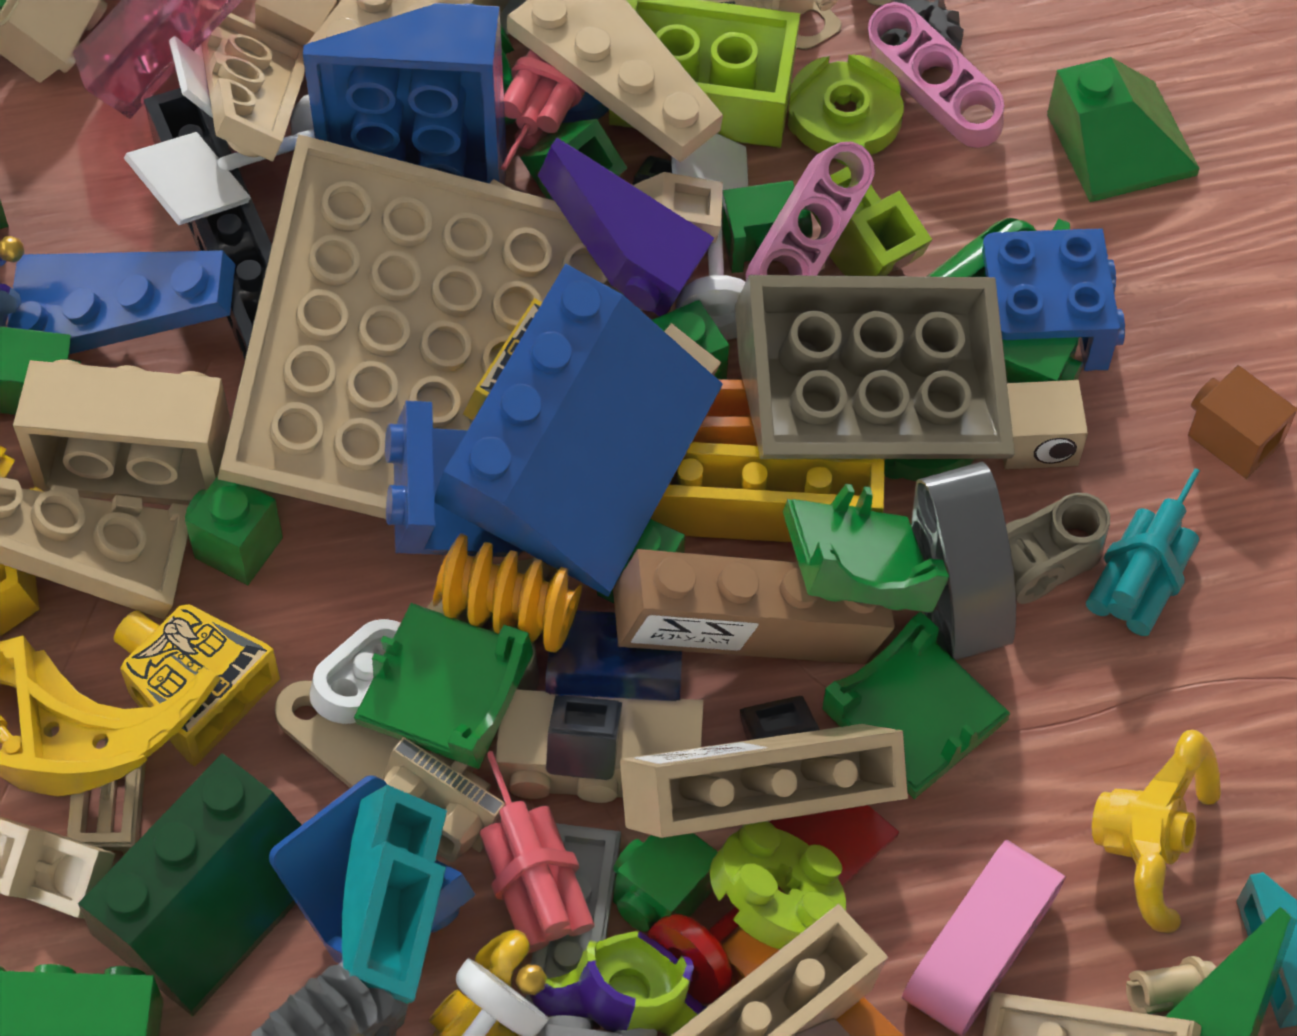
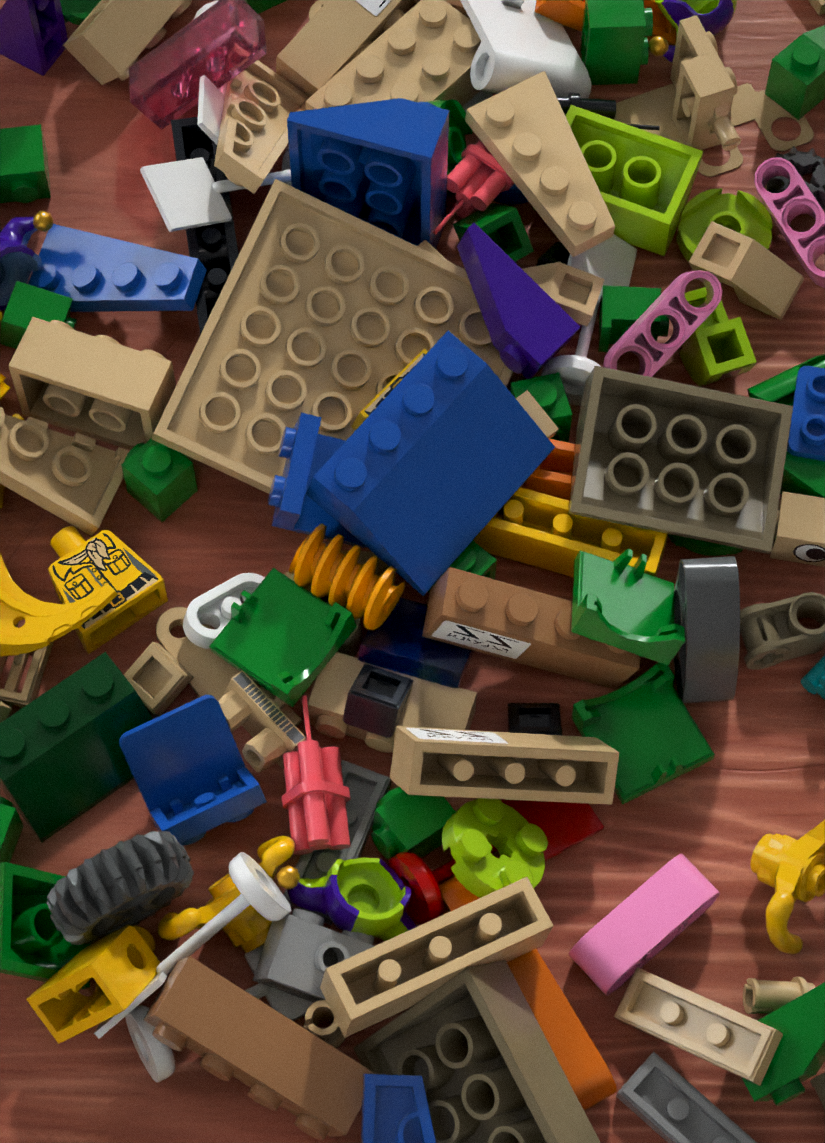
camera: 15 degrees right, 5 degrees up
teal slope [342,784,447,1004] -> none
none -> tan tile [124,641,194,716]
none -> tan slope [689,221,804,320]

